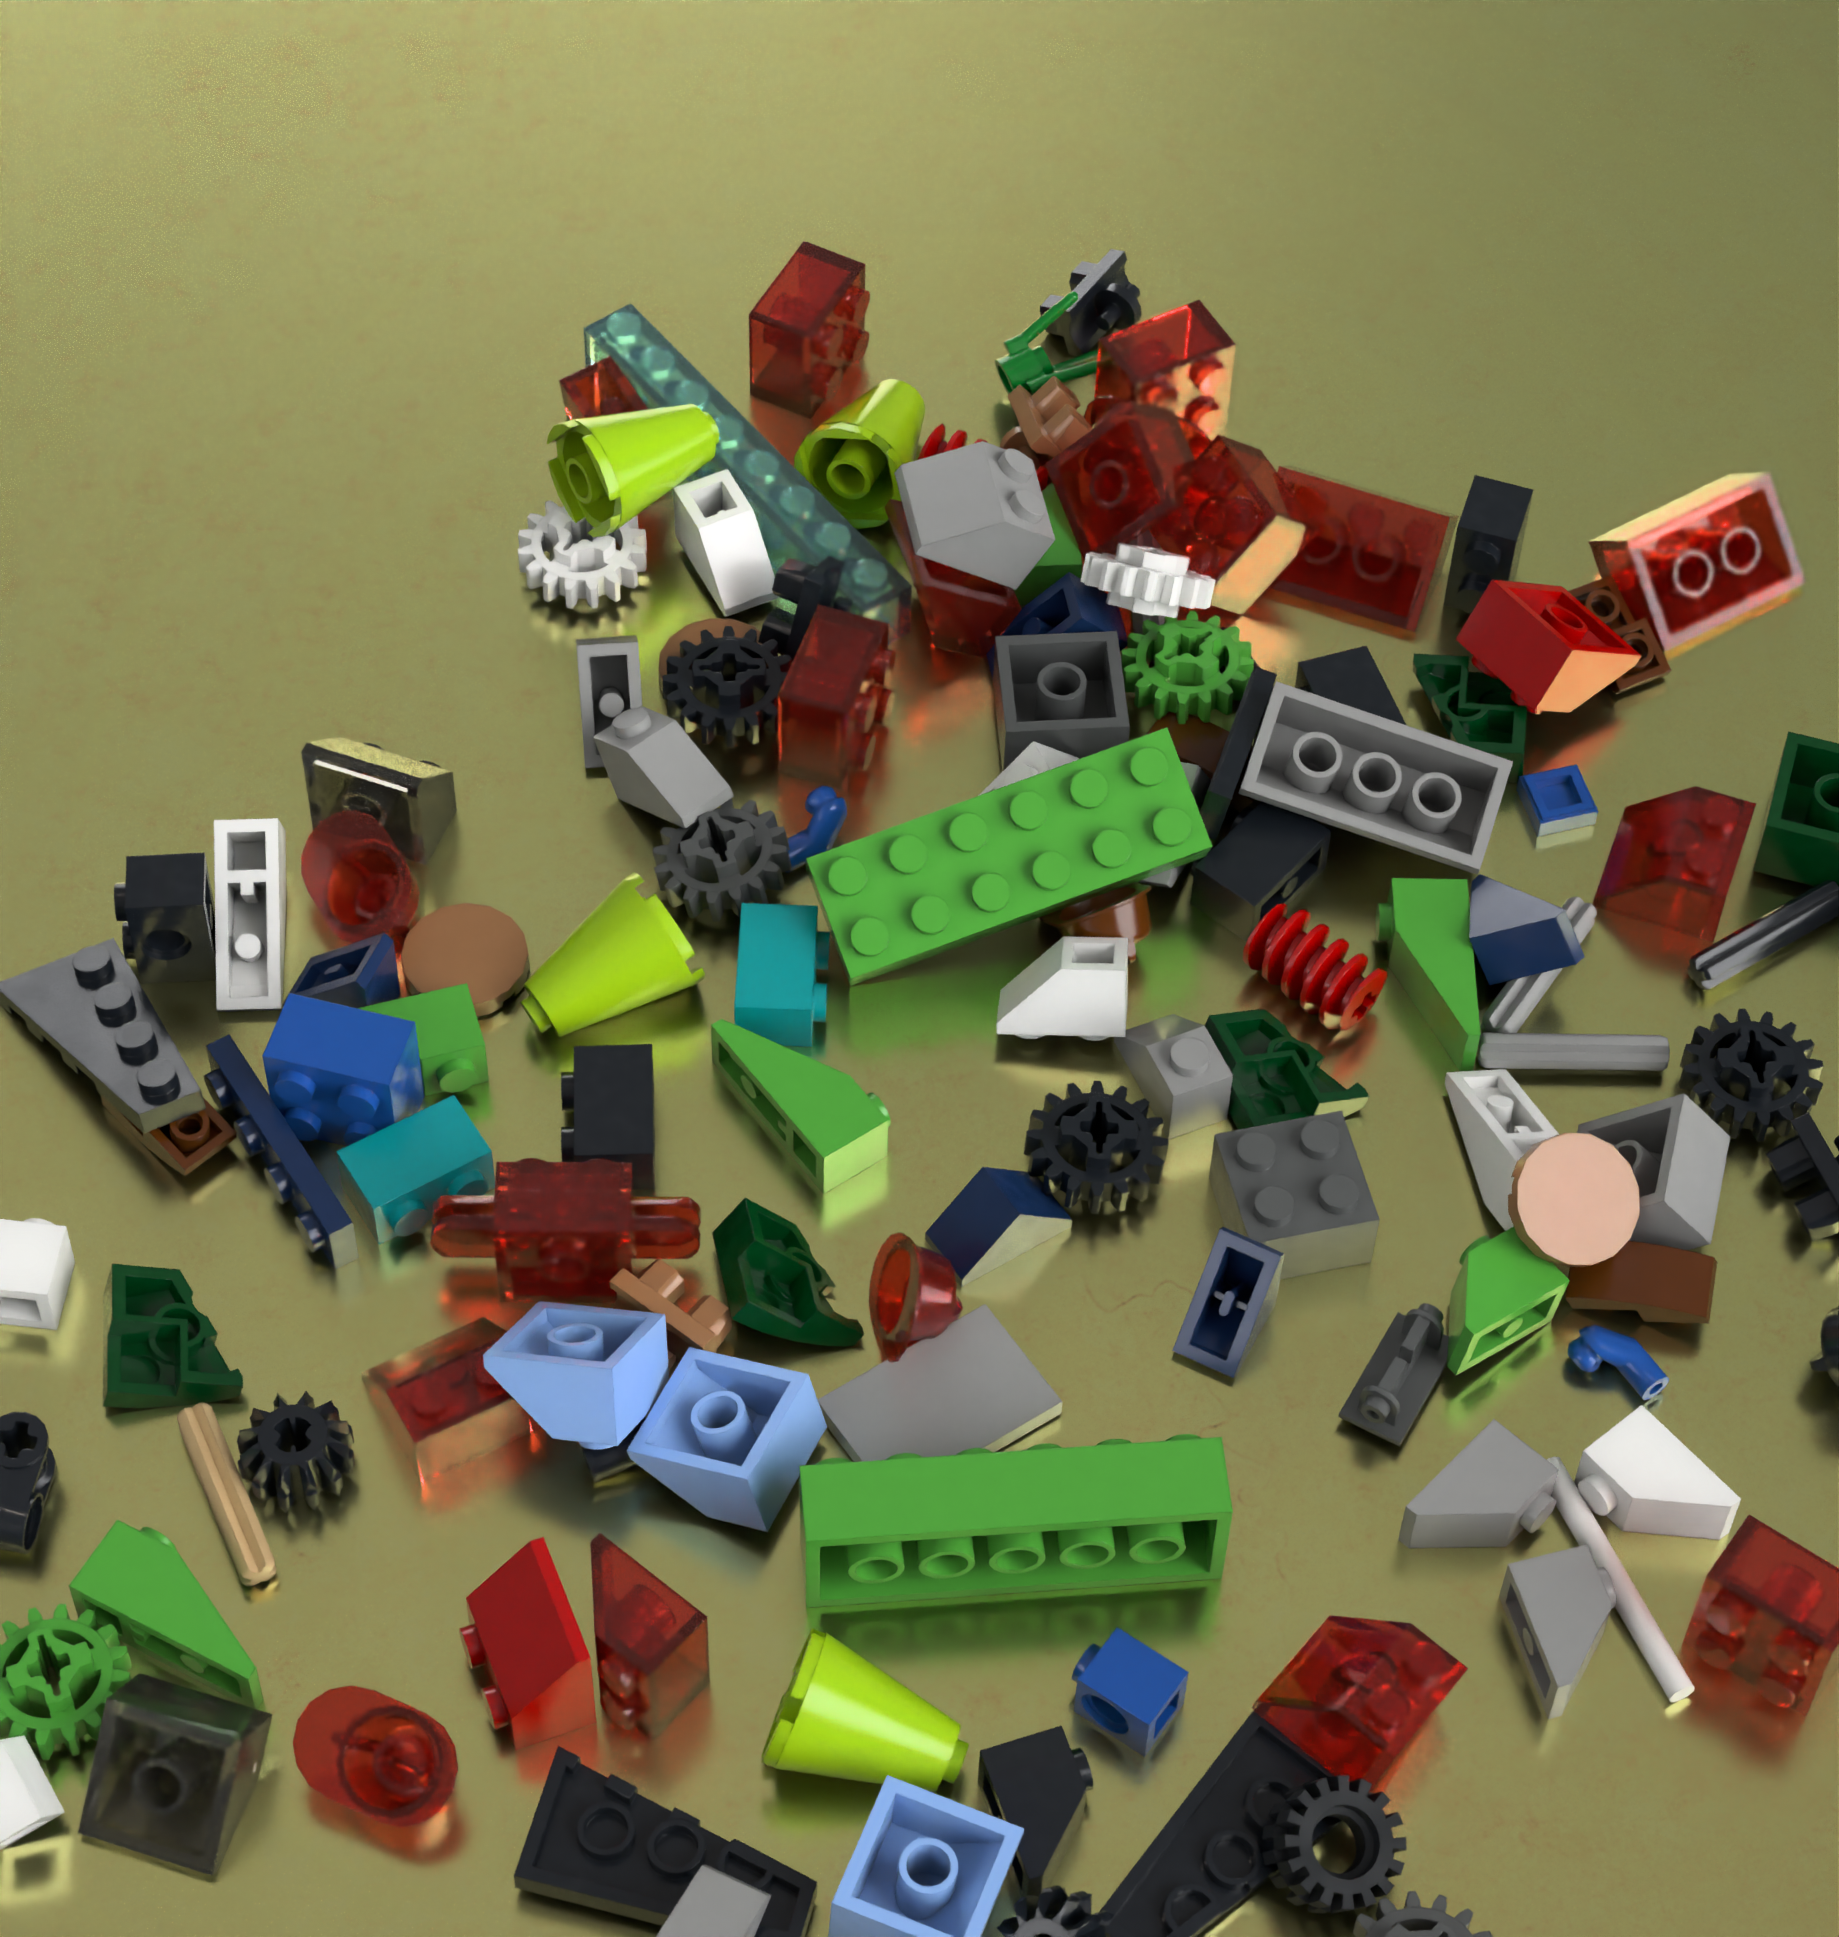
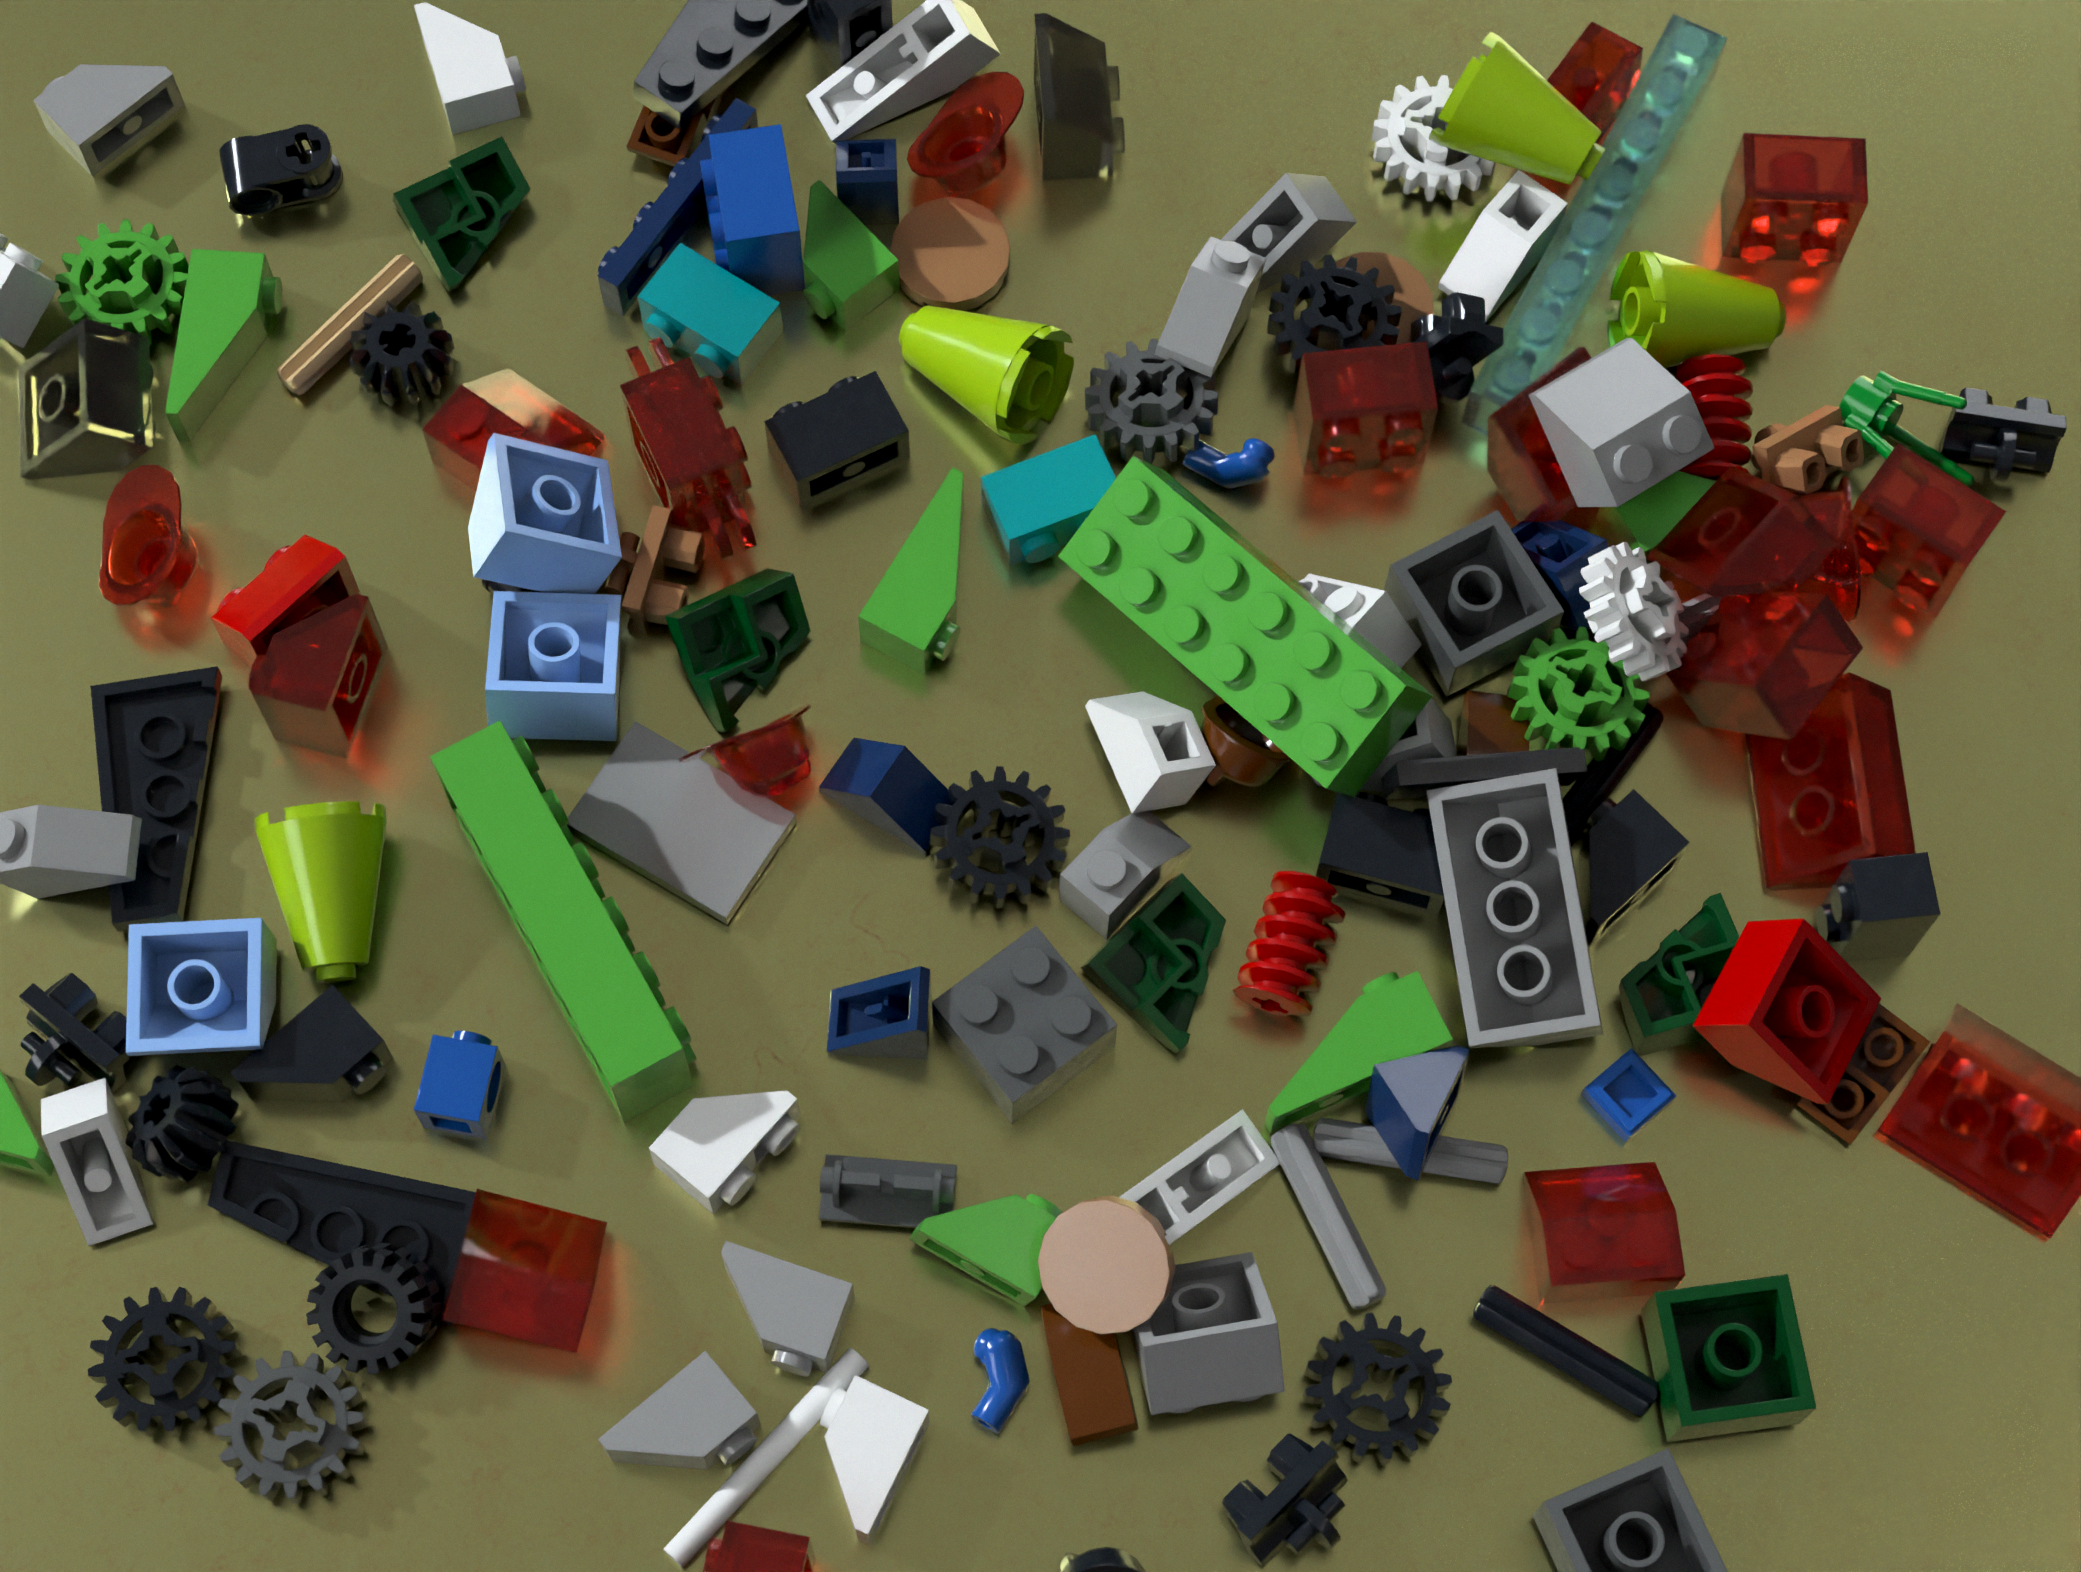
camera: 65 degrees right, 15 degrees up
none -> white slope [649,1091,800,1215]

